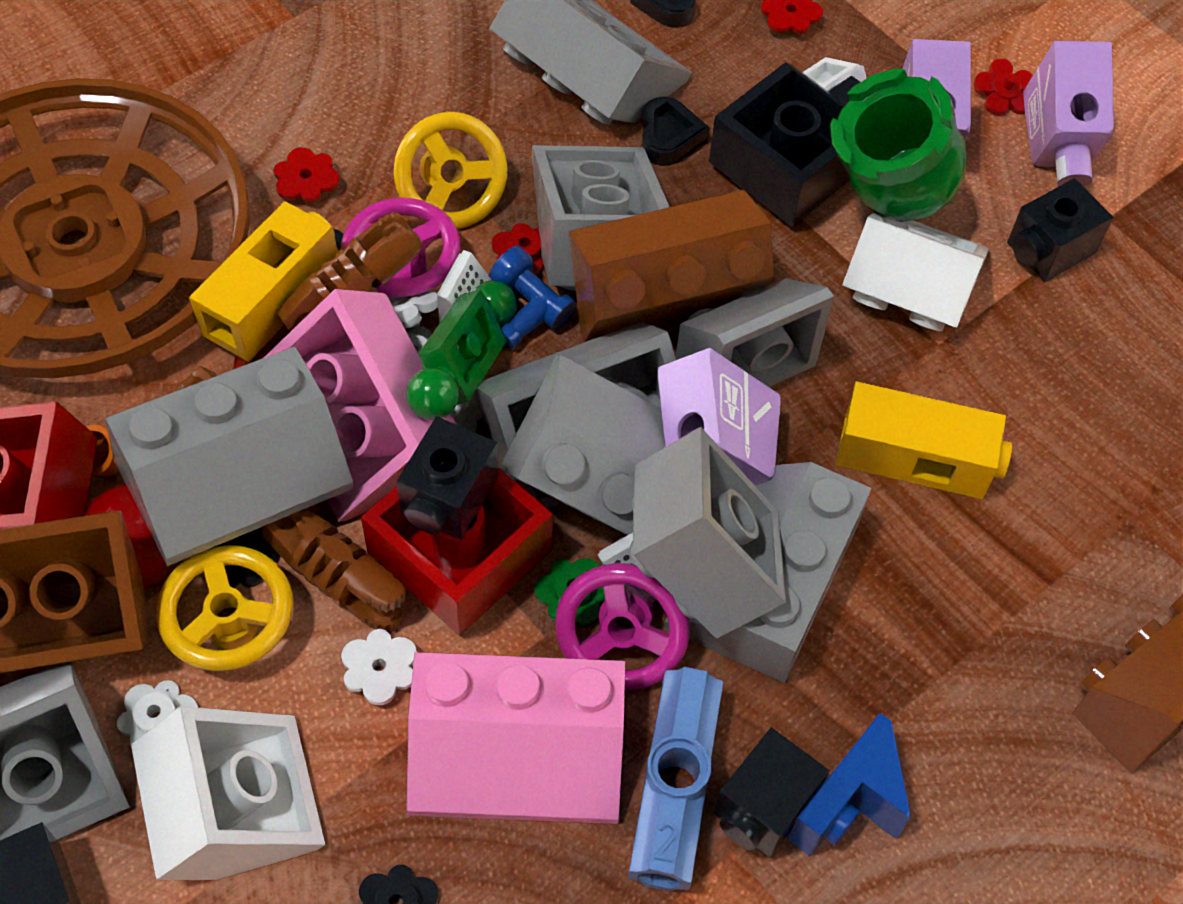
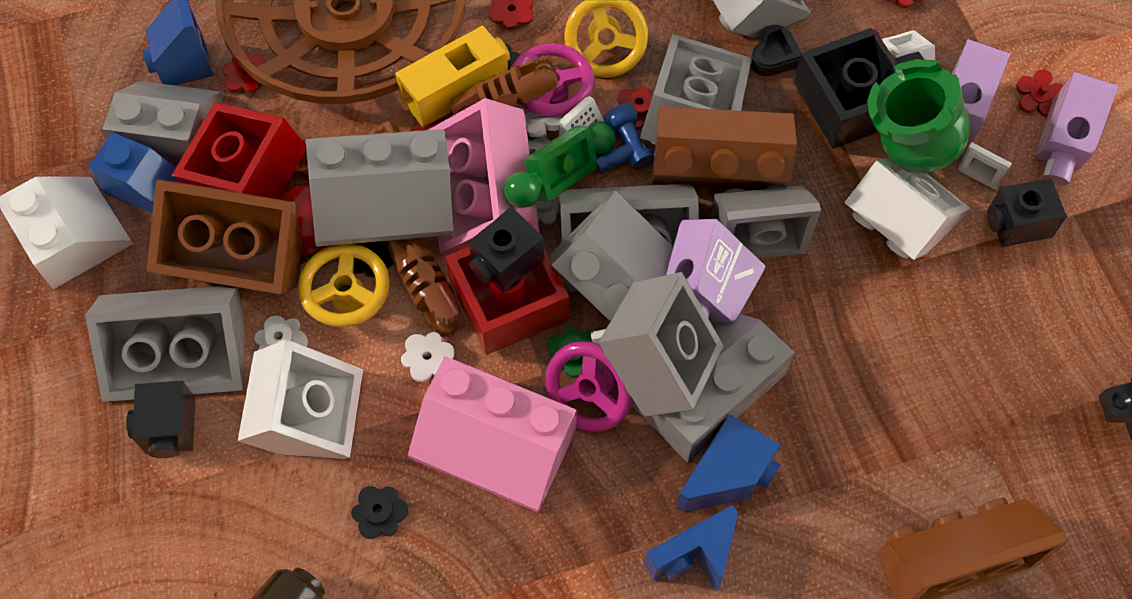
camera: 25 degrees right, 5 degrees up
medium blue piece [628,667,723,892] -> none
black brick [713,727,830,858] -> none
yellow brick [835,381,1012,500] -> none
none -> blue slope [676,415,781,513]
none -> white slope [958,142,1012,190]

